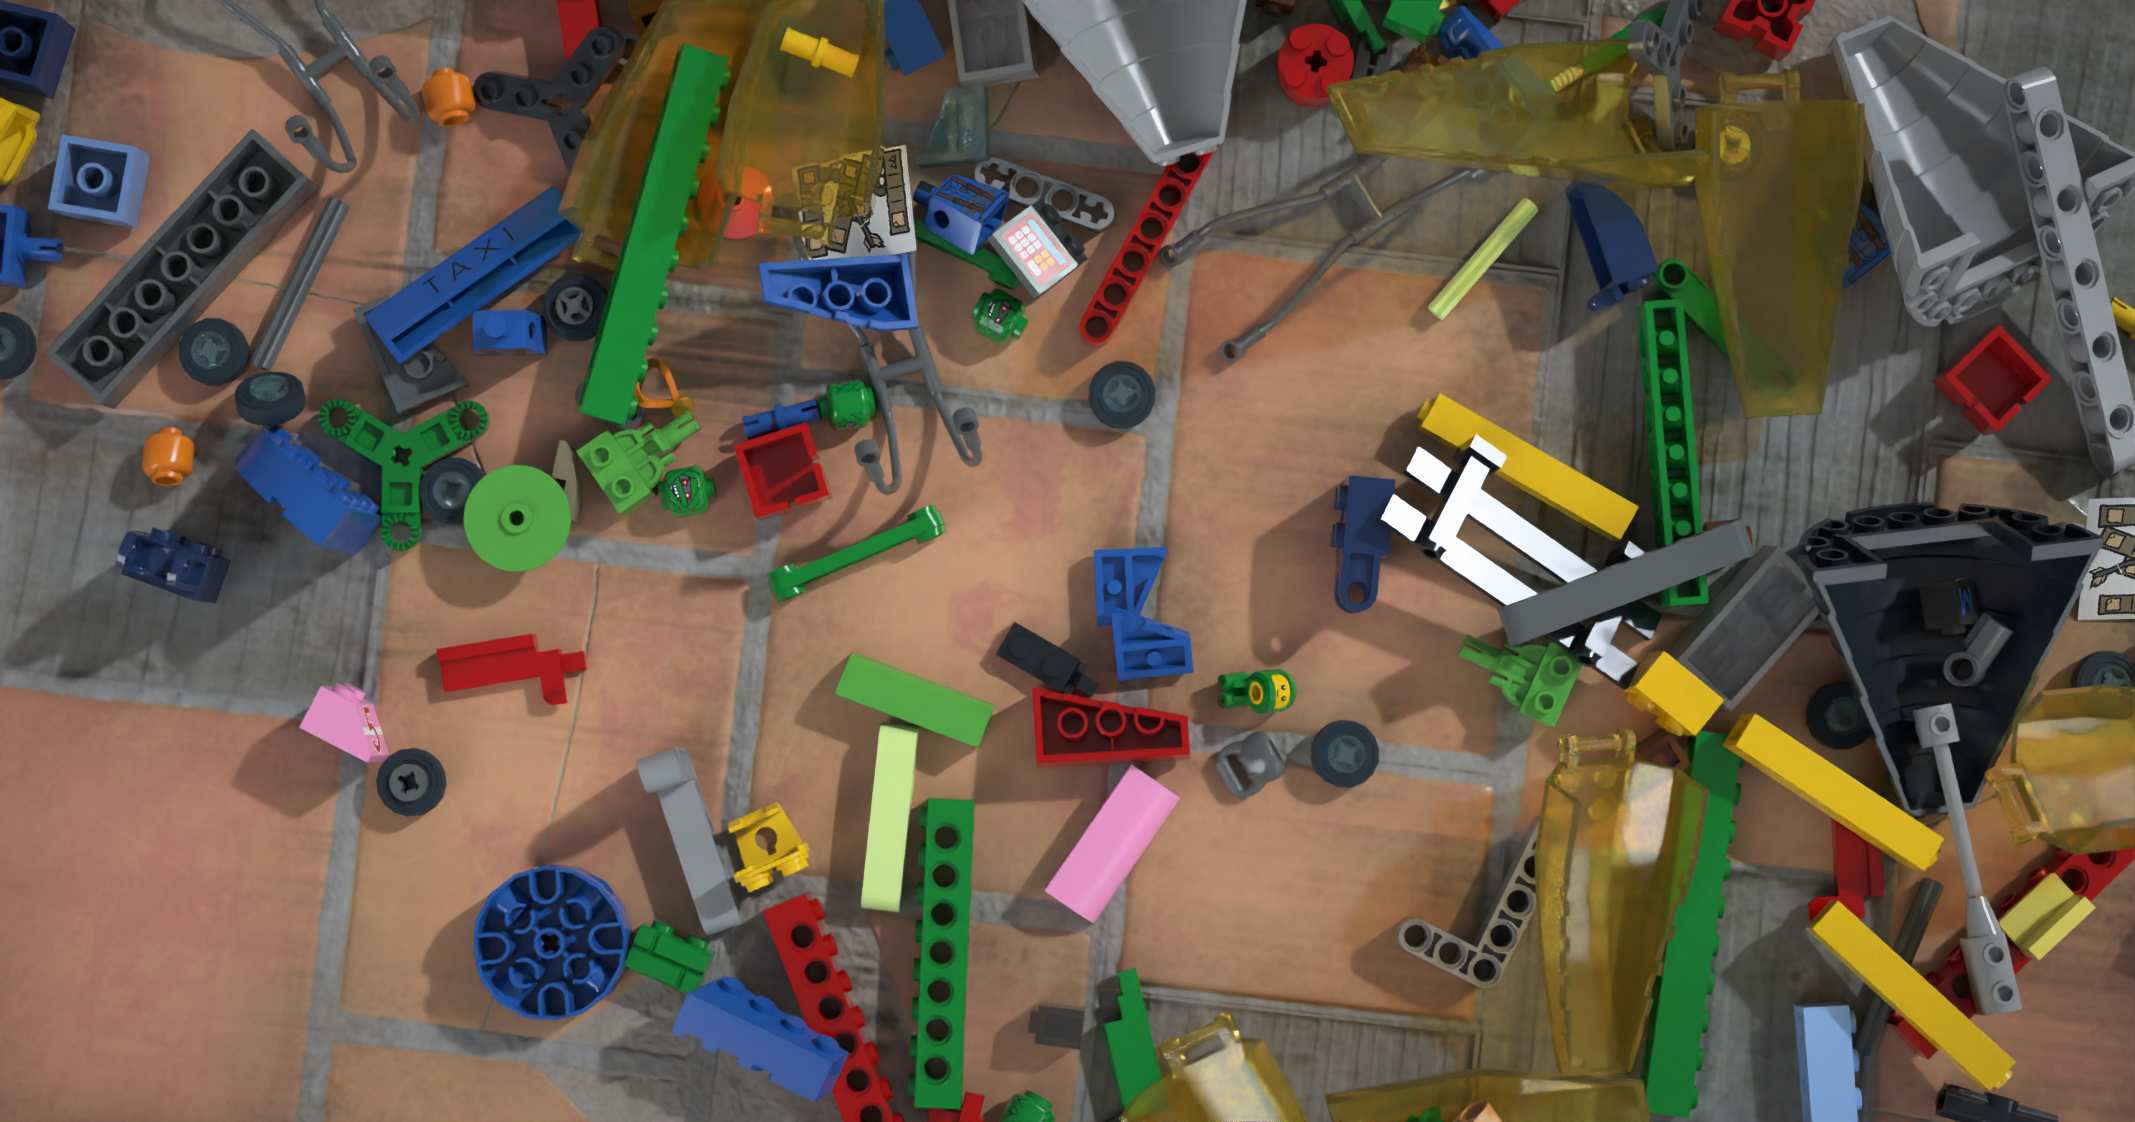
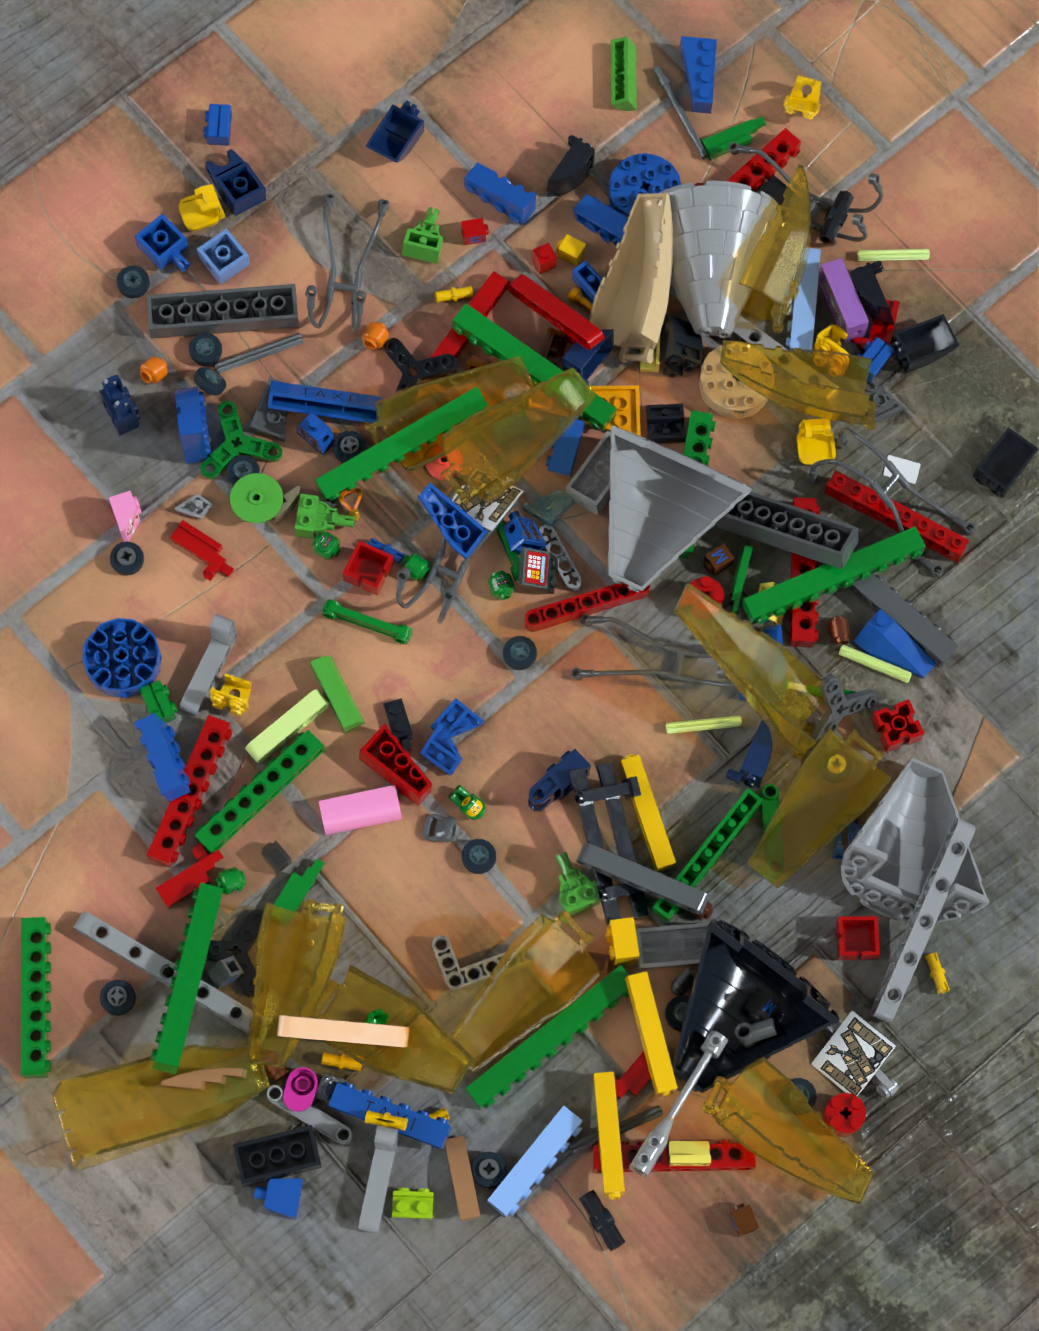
camera: 40 degrees right, 15 degrees down
yellow pin [779,27,860,78] -> none
none -> light grey piece [175,494,213,519]
none -> dark grey piece [670,968,694,996]

